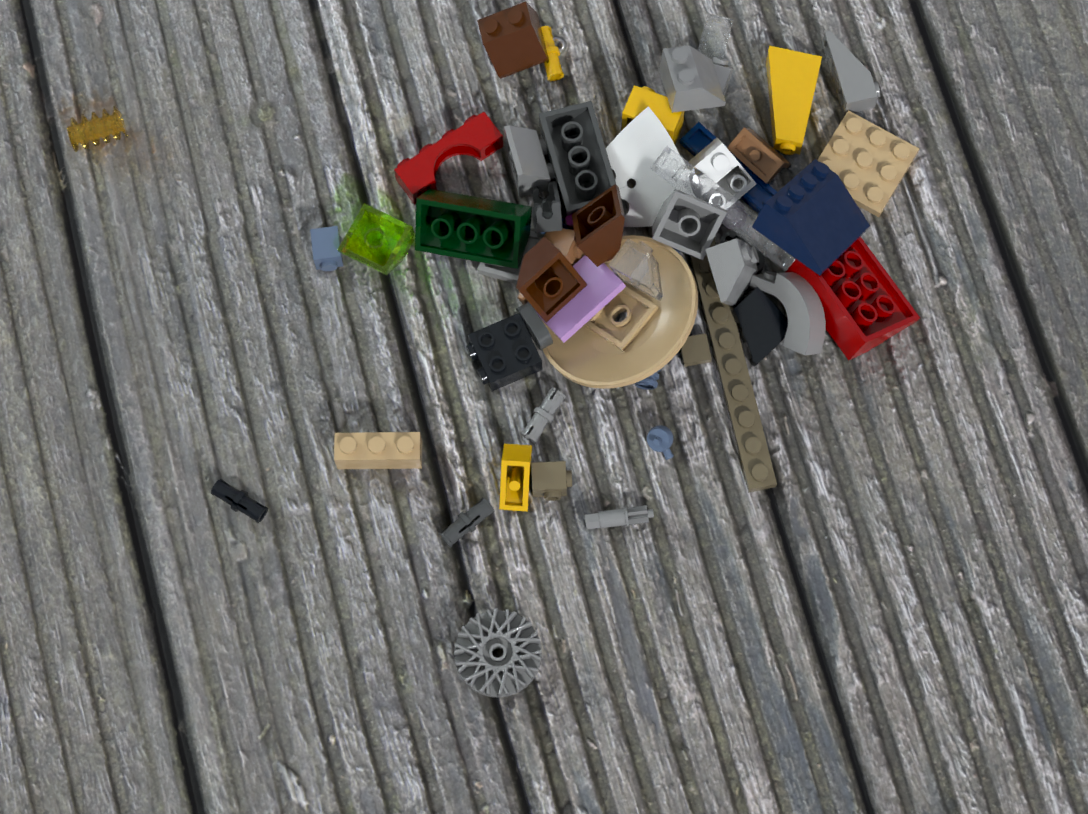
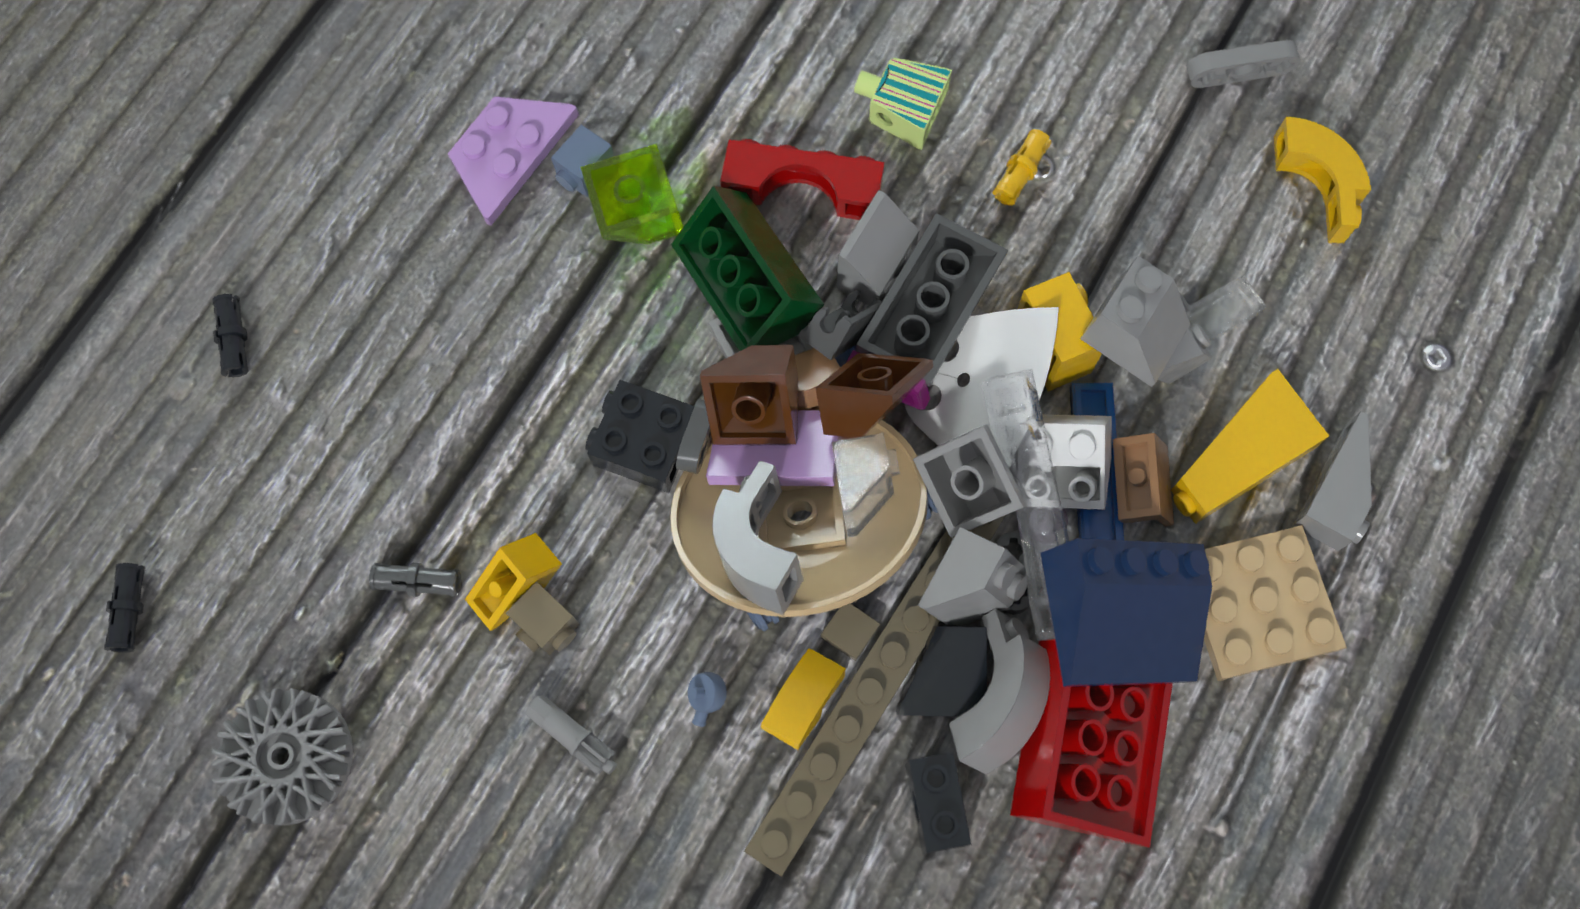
camera: 45 degrees right, 0 degrees up
tan brick [334,432,422,469] -> none
reddish brown slope [477,1,549,79] -> none
light grey pin [521,387,566,444] -> none
none -> black pin [104,563,145,653]
none -> lavender wing [448,97,579,226]
none -> arch [713,461,804,615]
none -> yellow slope [761,648,846,750]
none -> yellowish green torso [854,58,952,150]
none -> black brick [905,752,972,854]

